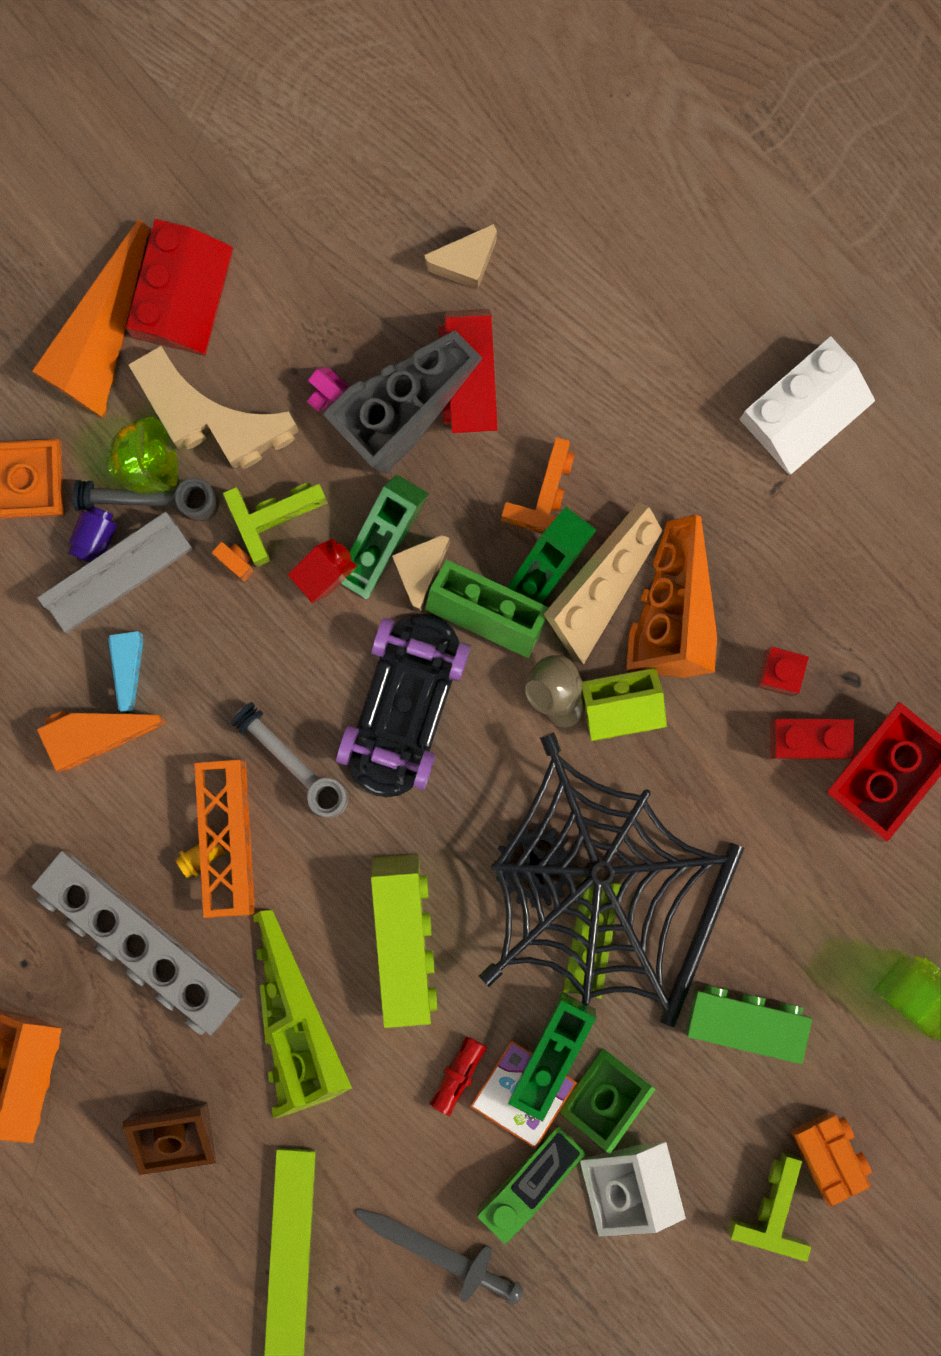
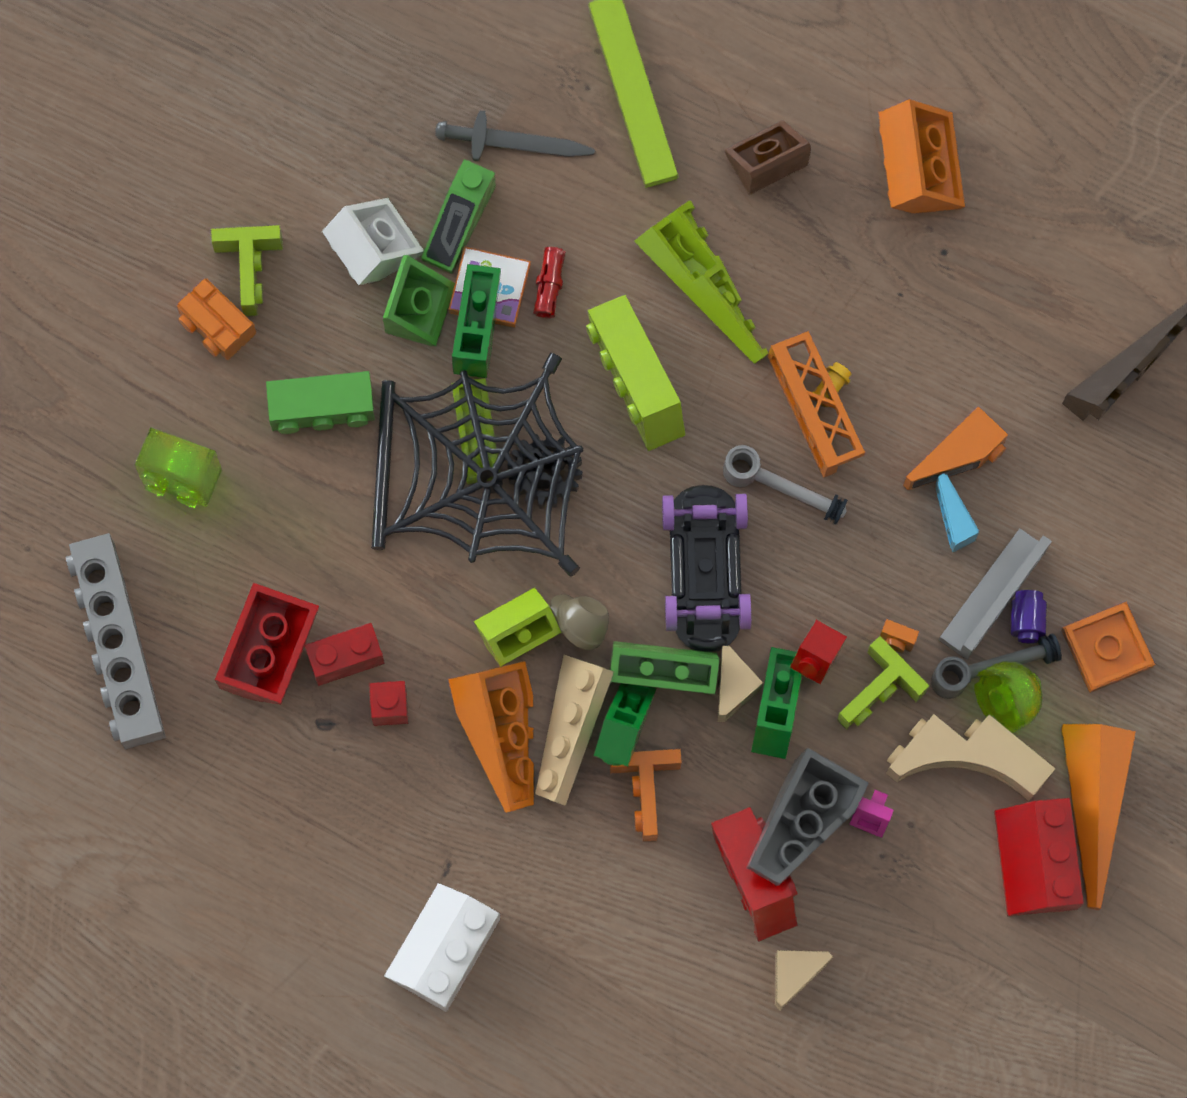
camera: 155 degrees right, 10 degrees down
light grey brick [32,851,245,1036] -> none

